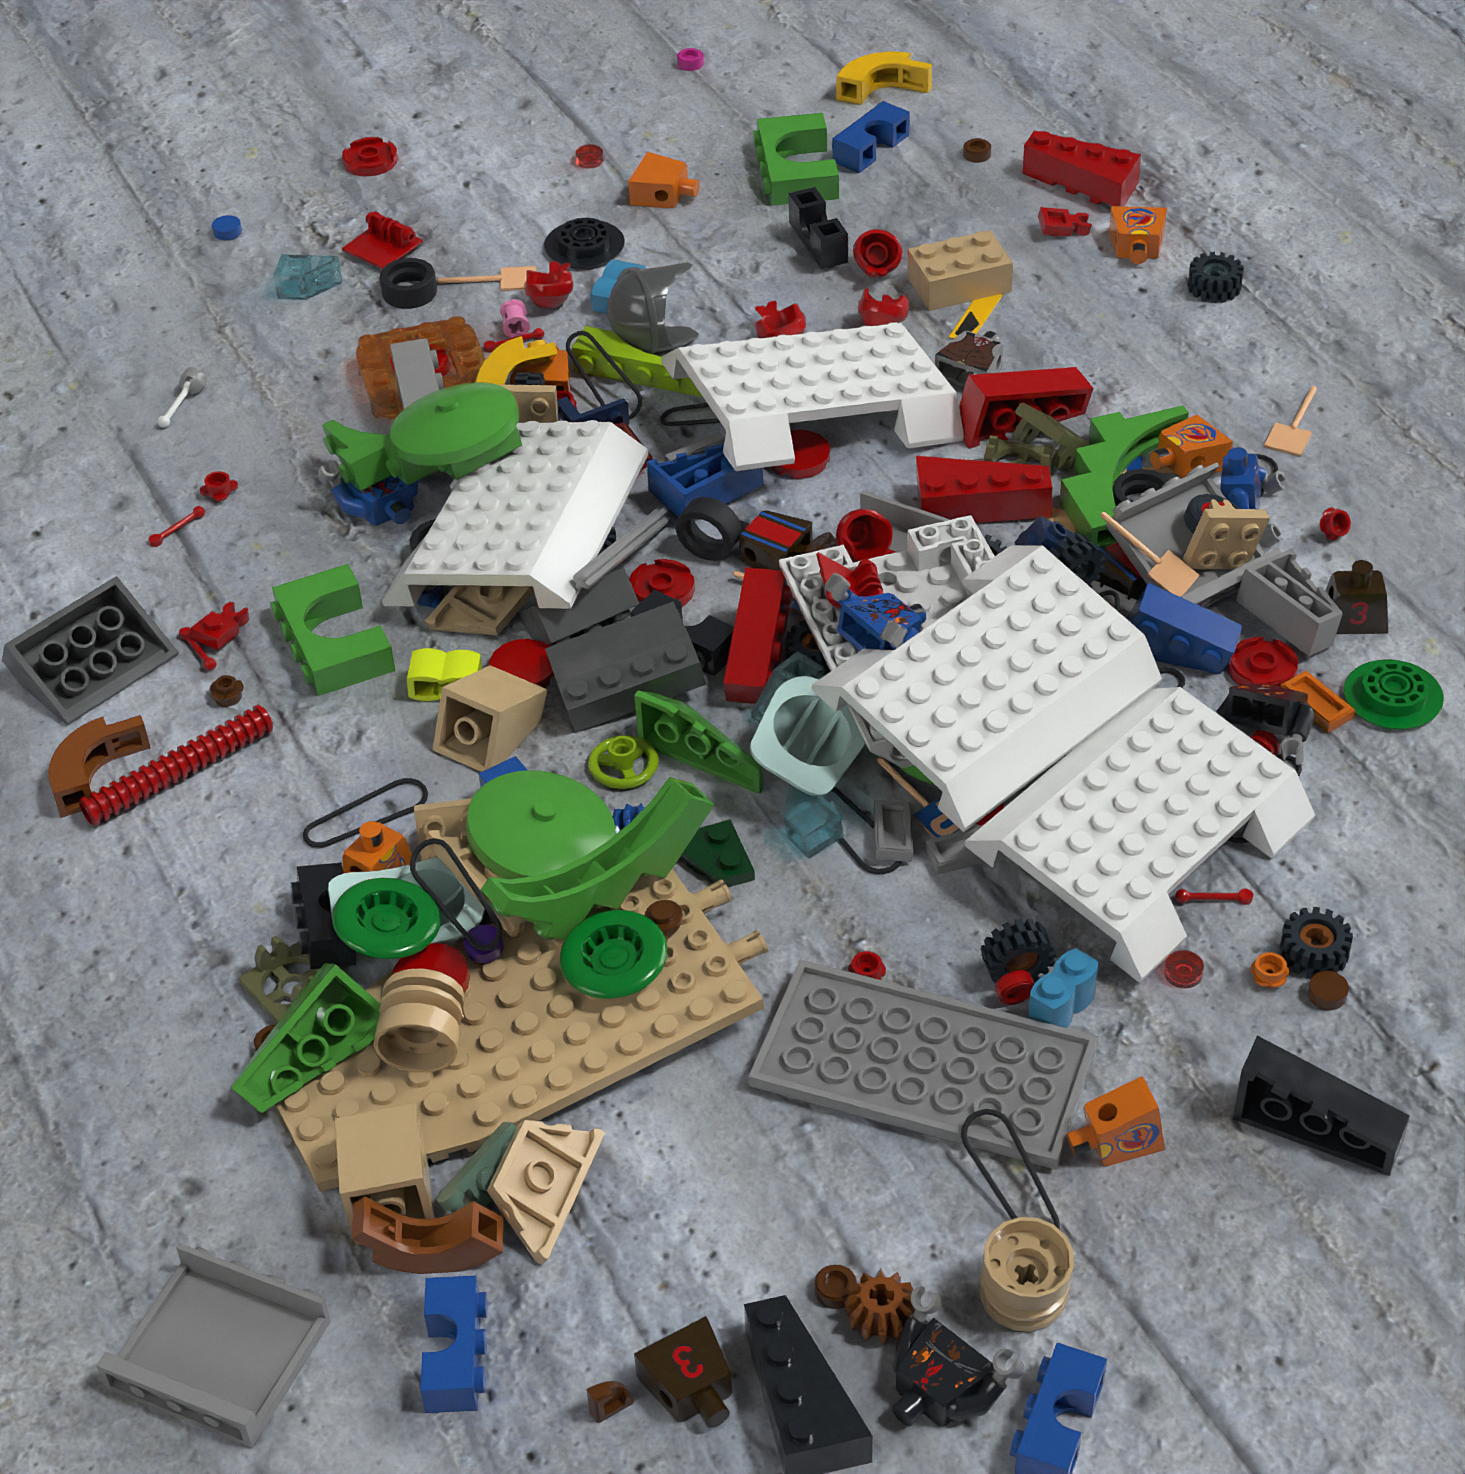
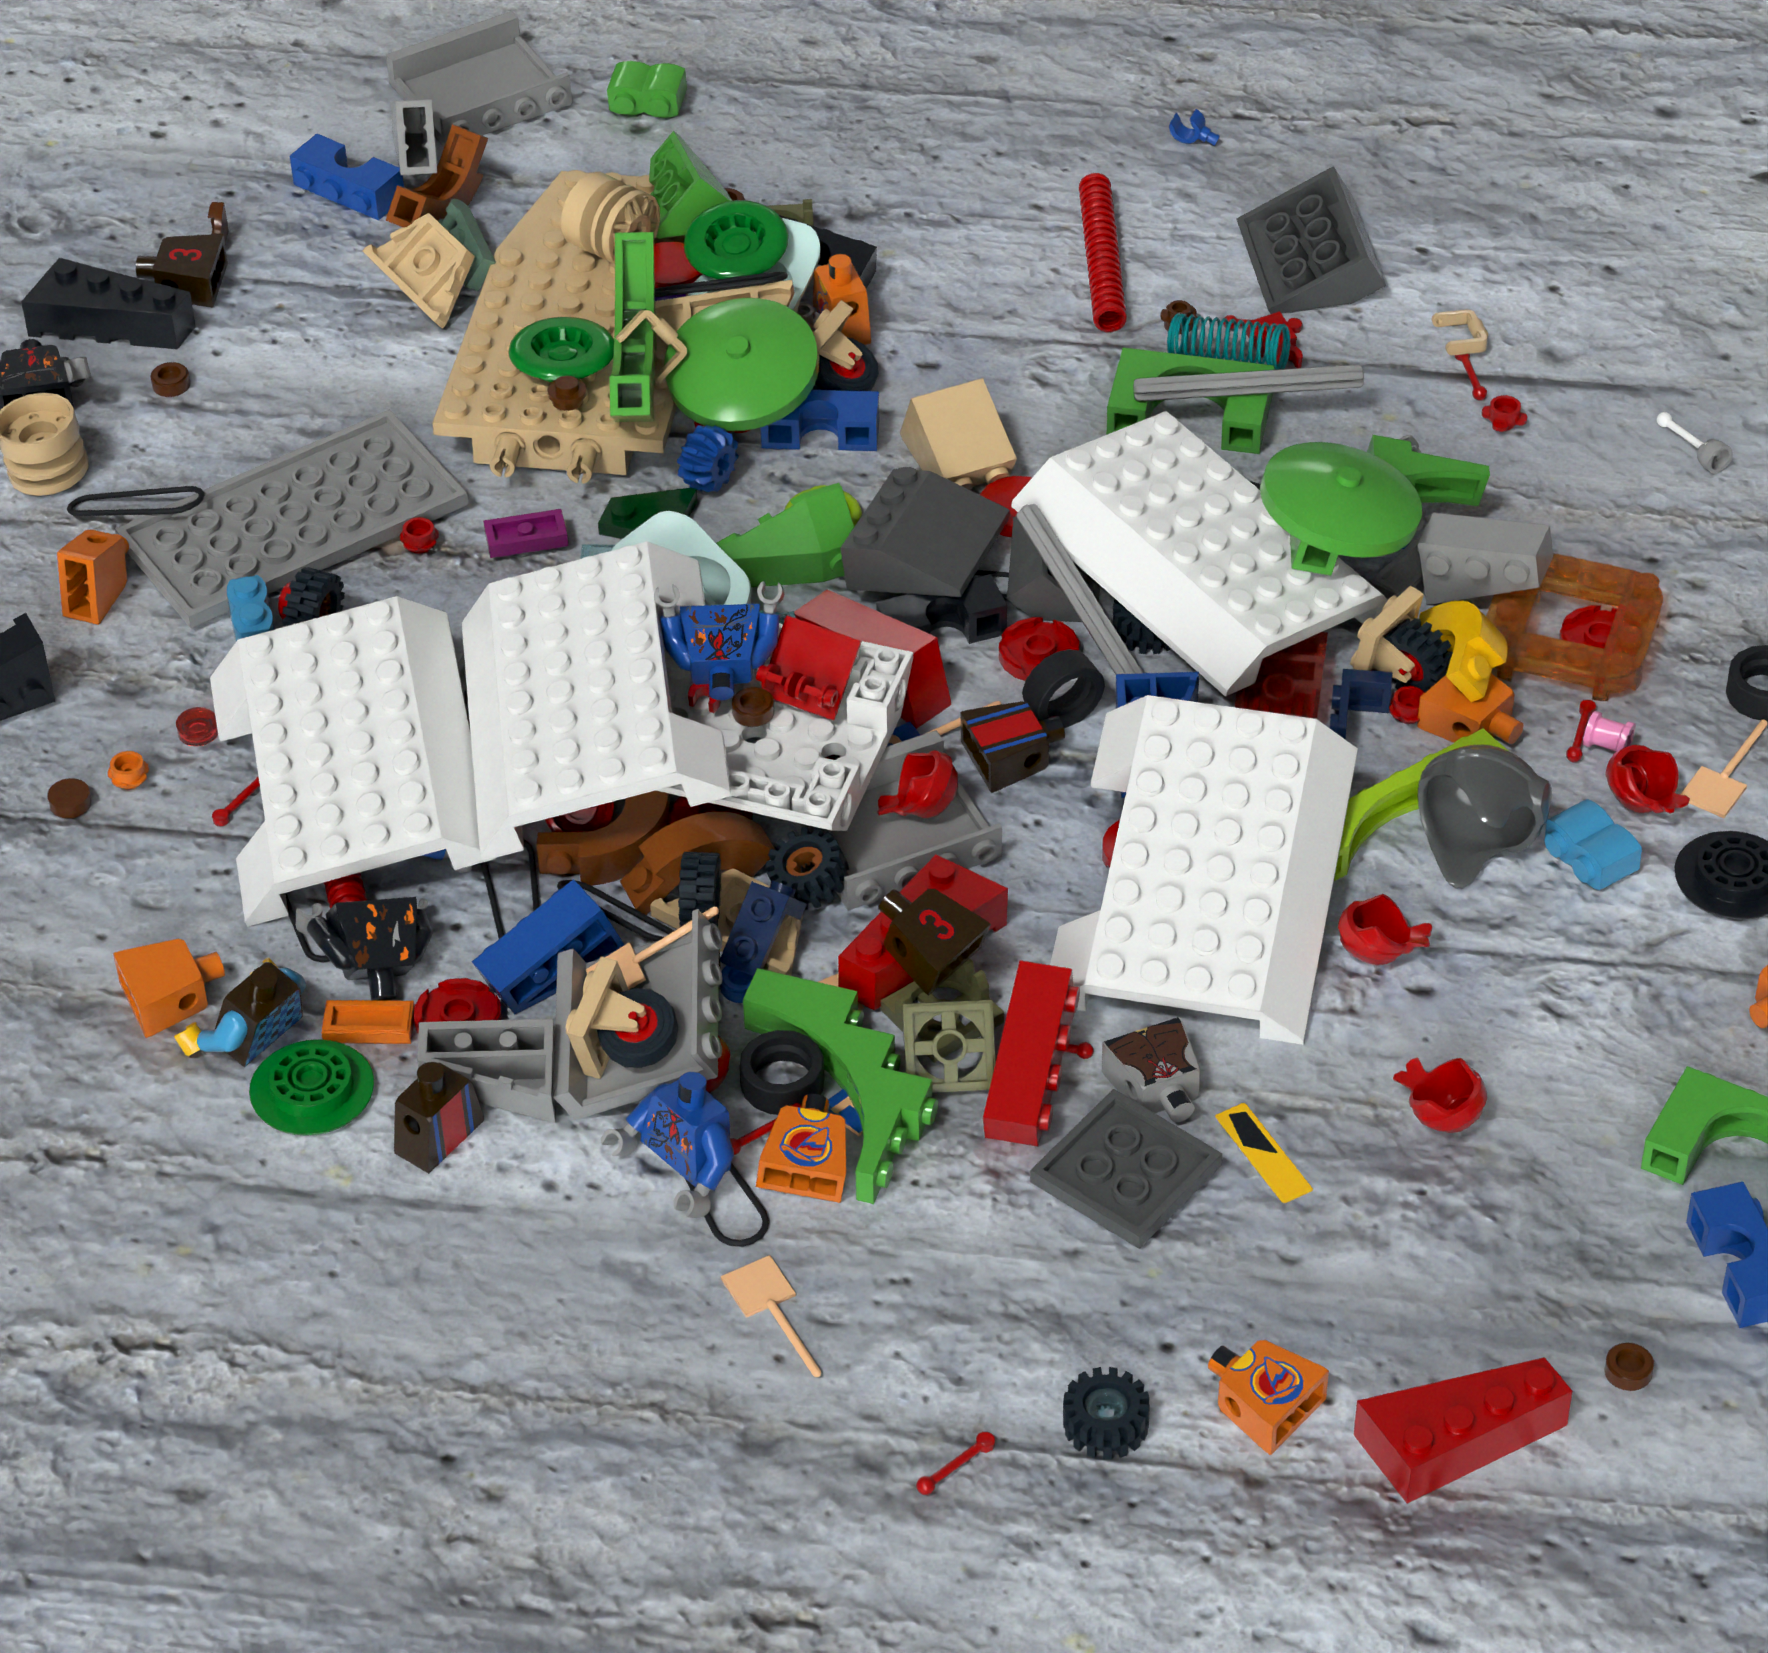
camera: 125 degrees right, 0 degrees up
dark orange arch [48,715,151,818] -> none
black piece [303,778,428,848] -> none
tan slope [334,1103,436,1246] -> none
neon yellow brick [406,648,482,701] -> none
black piece [566,331,642,420] -> none
black arch [788,187,848,269] -> none
reddish brown axle [805,532,837,553] -> none
dark orange gear [845,1268,915,1345] -> none
red hat [857,288,909,326] -> none
tan piece [907,230,1013,311] -> none
red plate [1038,207,1092,237] -> none
black bush [1279,907,1353,979] -> none
red plate [1319,507,1351,540] -> none
none -> orange torso [113,938,225,1038]
none -> torso [174,957,306,1067]
none -> light grey slope [390,99,437,175]
none -> magenta plate [483,509,568,558]
none -> bright green brick [607,61,687,118]
none -> tan piece [615,310,687,383]
none -> dark brown torso [878,889,991,996]
none -> red hinge [916,1432,995,1495]
none -> dark grey plate [1030,1089,1223,1249]
none -> light grey axle [1133,365,1364,402]
none -> teal piece [1167,313,1290,370]
none -> tan piece [1431,310,1488,356]

